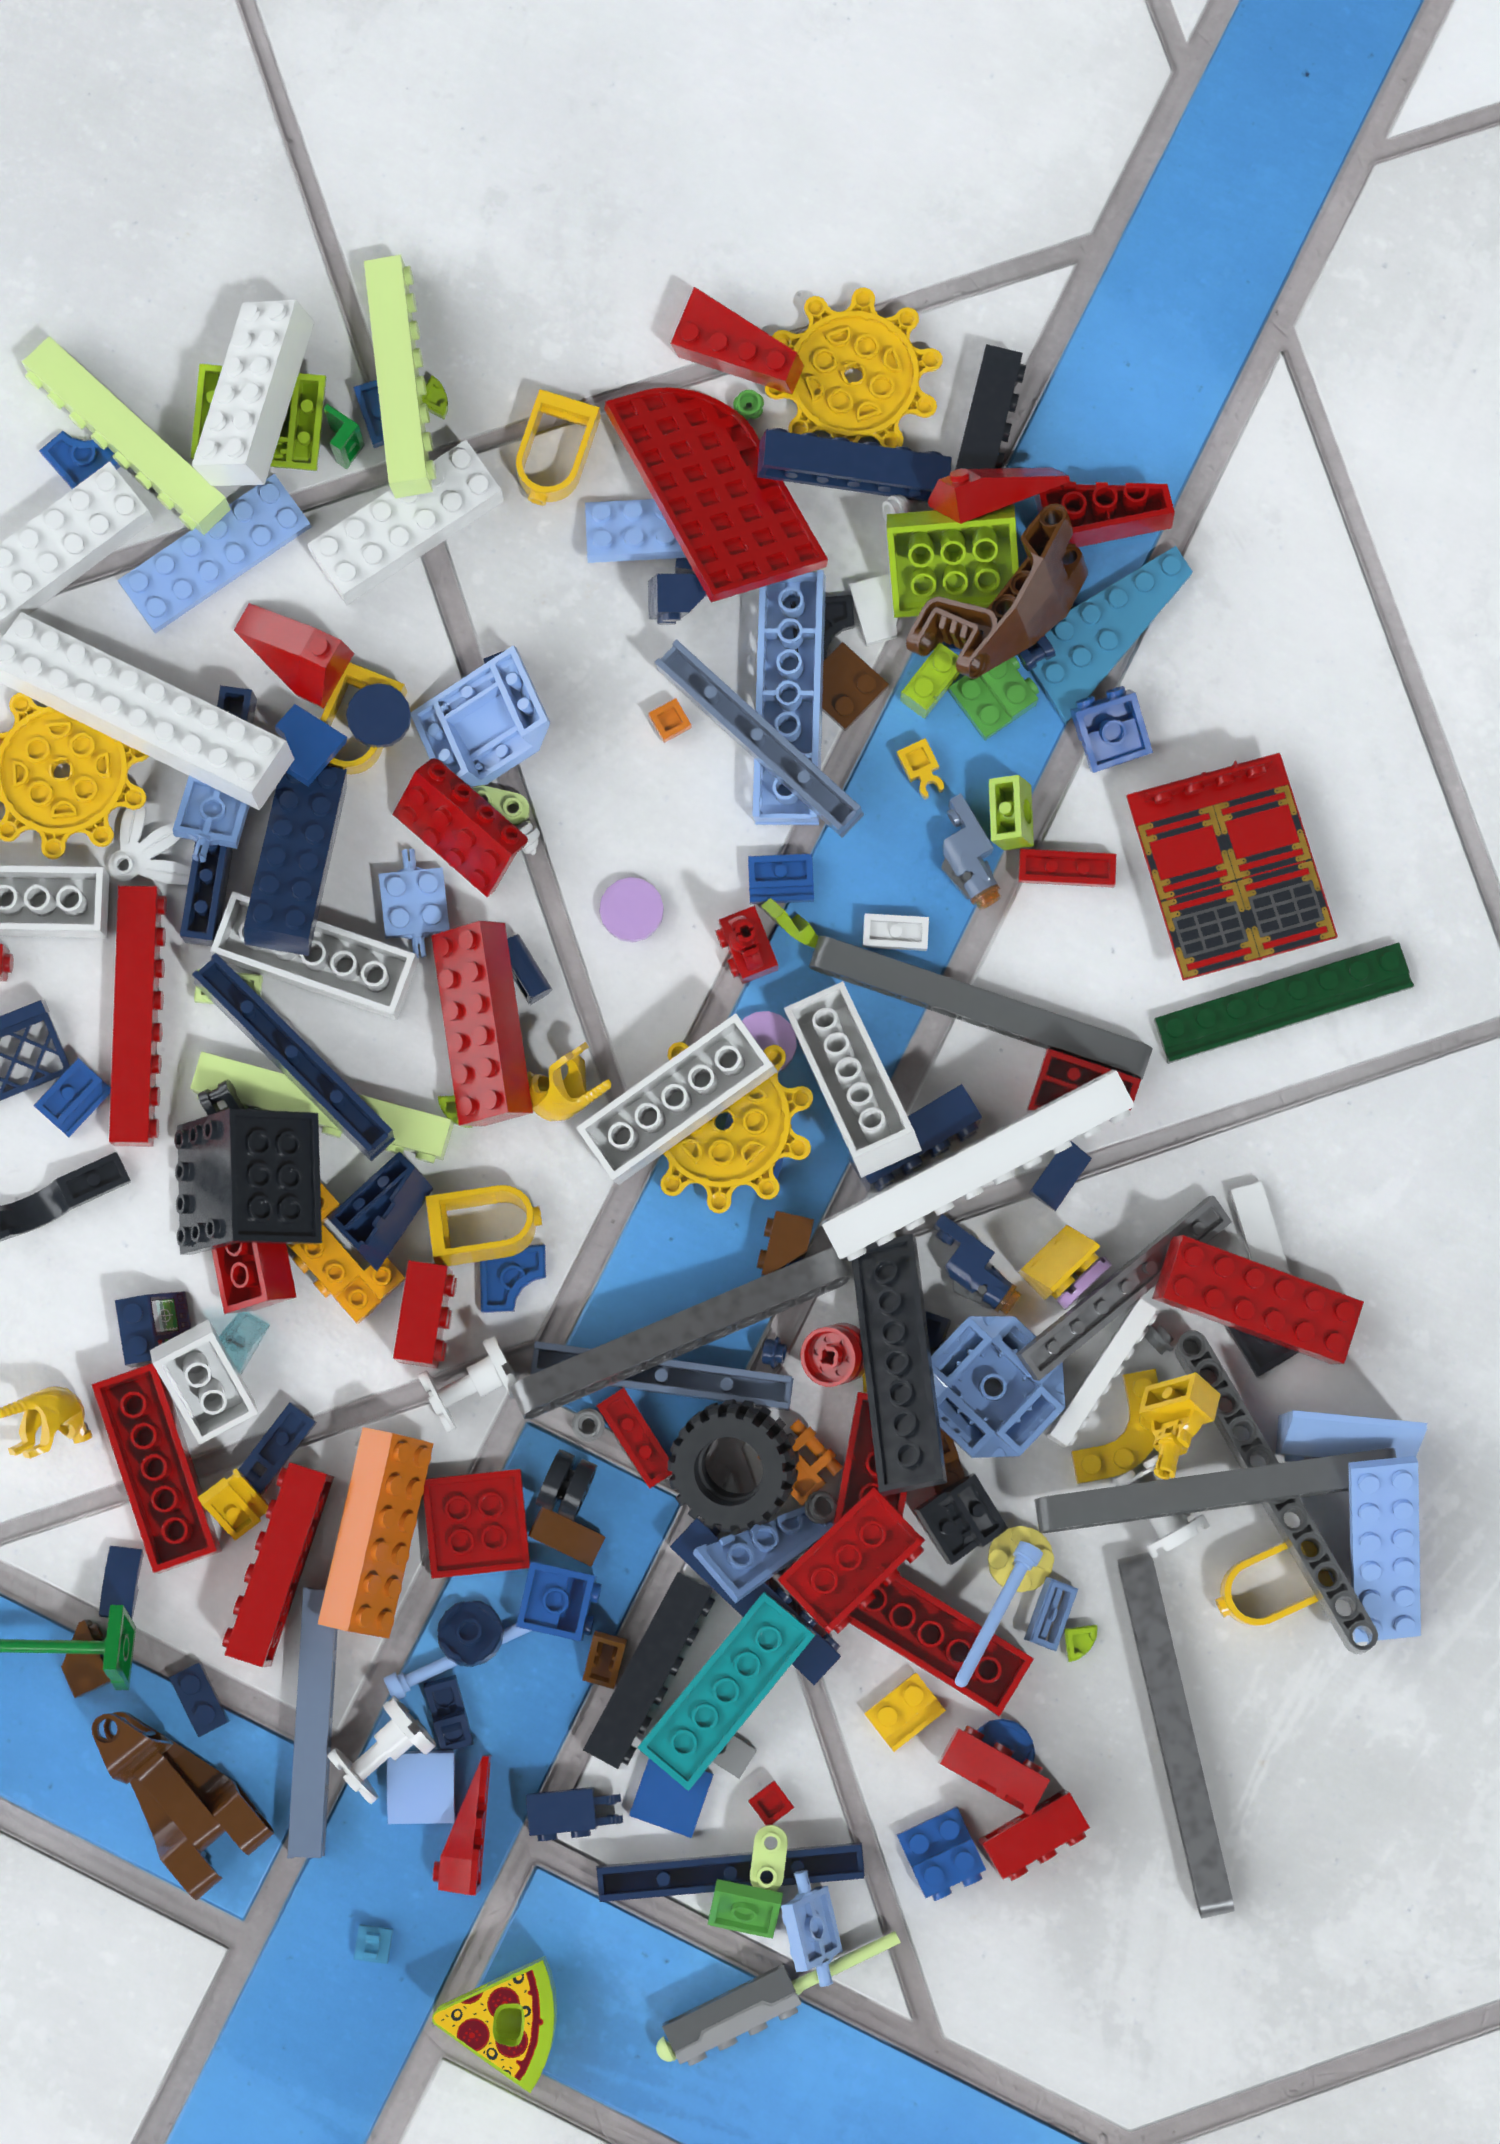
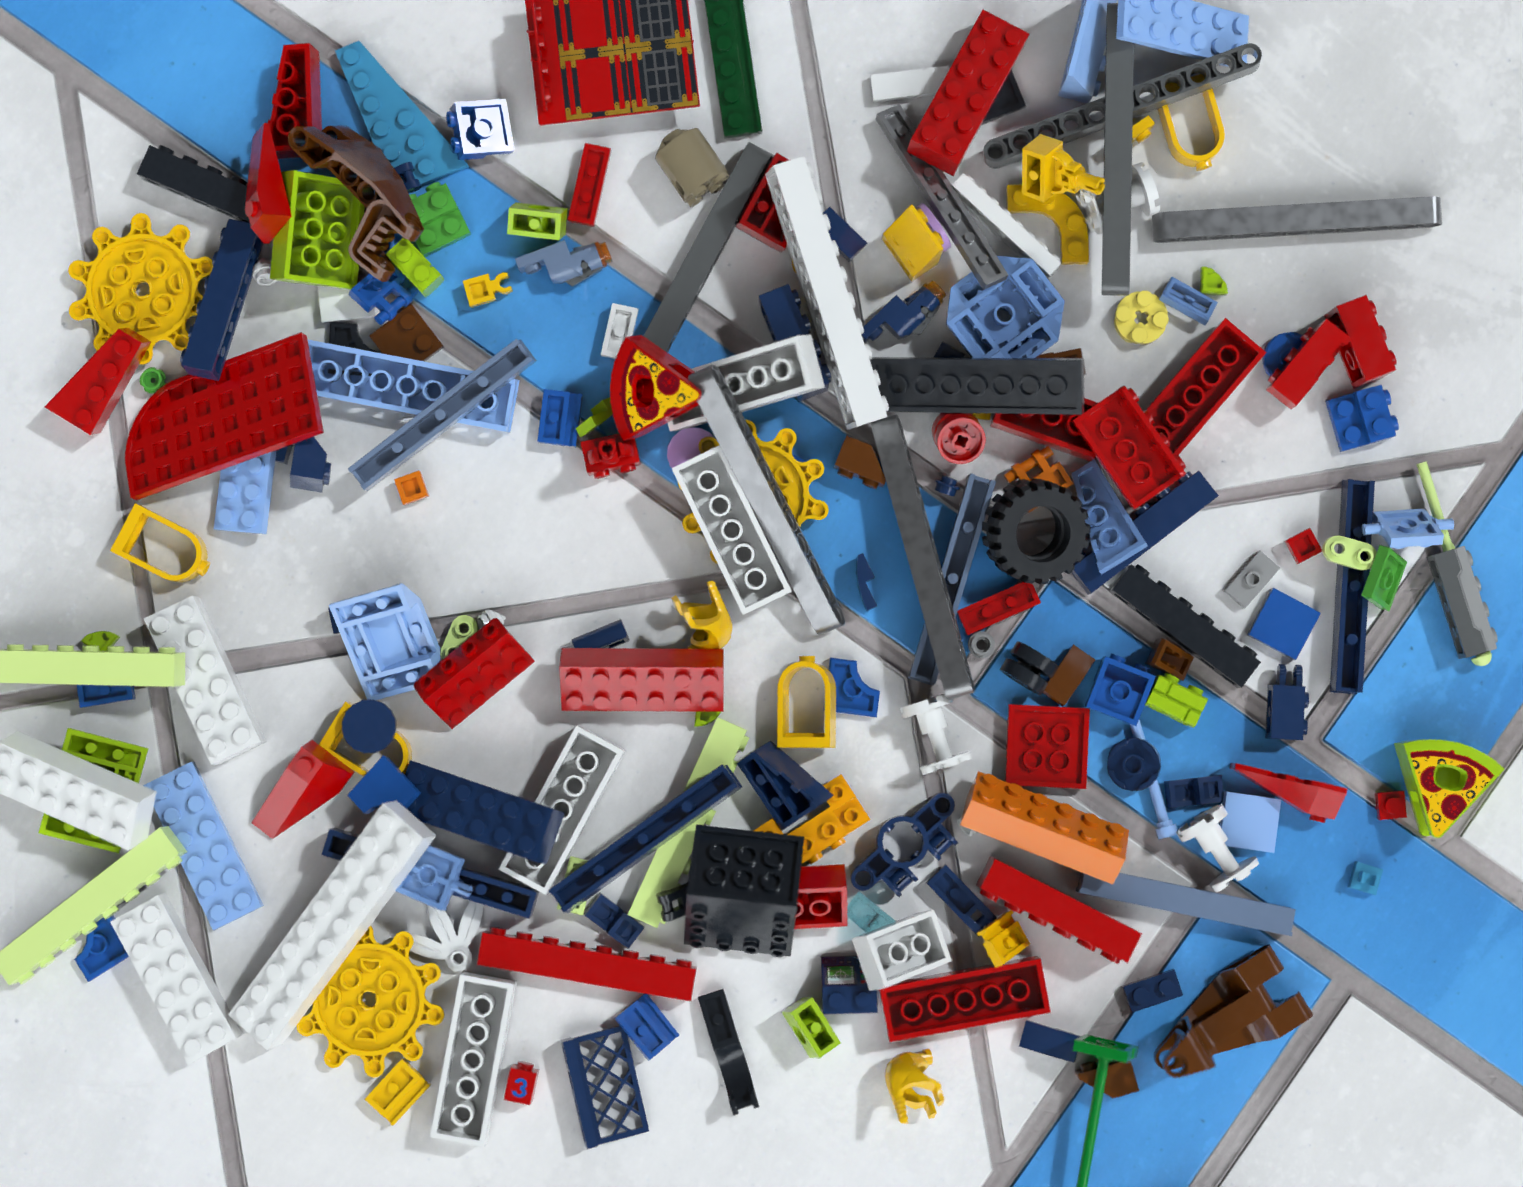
camera: 80 degrees left, 5 degrees up
green panel [323,404,365,469] -> none
light blue plate [378,849,450,958] -> none
red brick [393,1260,457,1369] -> none
lavender tile [599,877,664,942] -> none
teal plate [637,1591,816,1791] -> none
dark grey plate [804,1491,837,1524] -> none
yellow plate [864,1672,946,1752] -> none
black slope [914,1473,1008,1565] -> none
light blue piece [955,1541,1043,1687] -> none
dark grey plate [1145,1324,1174,1355] -> none
none -> blue plate [349,268,418,325]
none -> dark blue slope [584,892,645,949]
none -> piece [610,335,702,441]
none -> dark tan cylinder [655,128,729,207]
none -> beam [688,364,845,635]
none -> lime brick [781,997,841,1059]
none -> dark blue piece [850,793,958,897]
none -> dark blue slope [856,553,877,612]
none -> yellow plate [1132,115,1155,143]
none -> lime brick [1145,673,1208,728]
none -> red plate [1375,791,1407,820]

